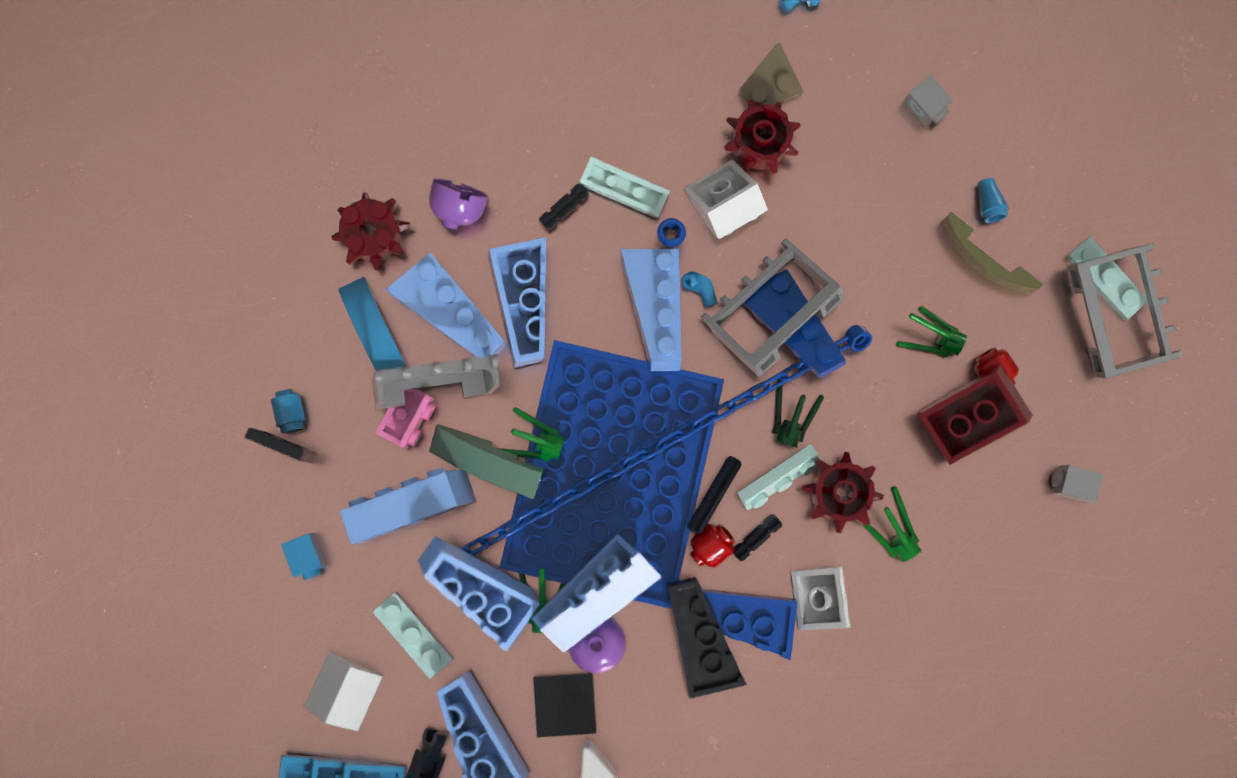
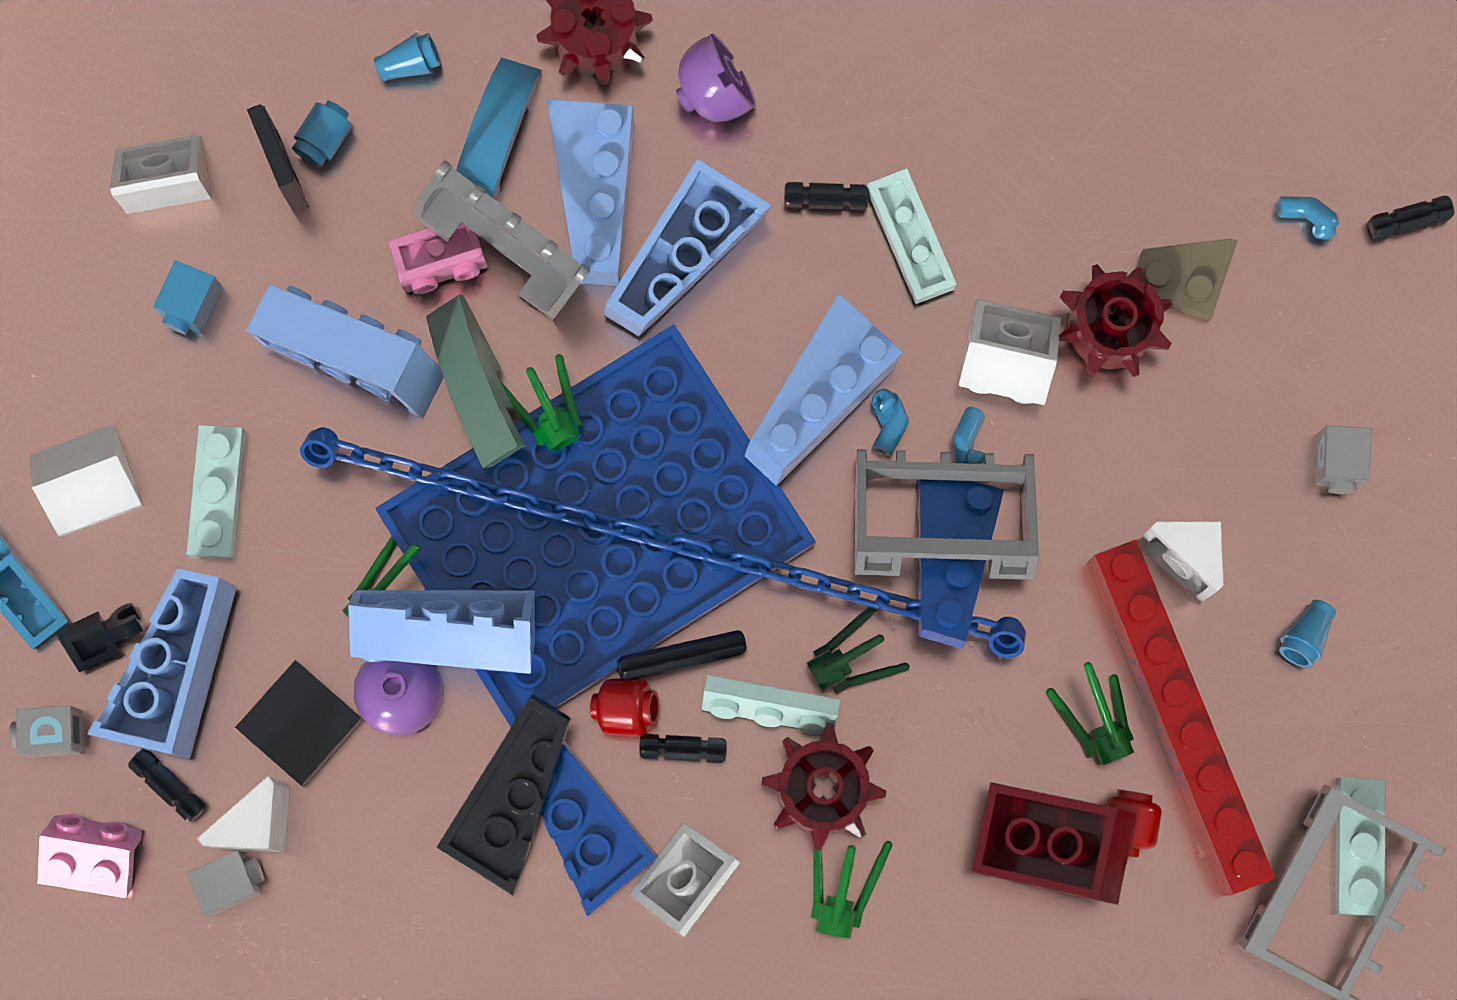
camera: 45 degrees right, 5 degrees down
light blue wedge [418,536,540,652] -> none
blue cone [657,218,686,248] -> none
olive slope [941,212,1043,293] -> none
none -> white slope [110,134,212,214]
none -> dark azure cone [374,32,441,82]
none -> dark azure arm [953,407,985,464]
none -> red brick [1087,539,1276,896]
none -> white slope [1137,522,1223,604]

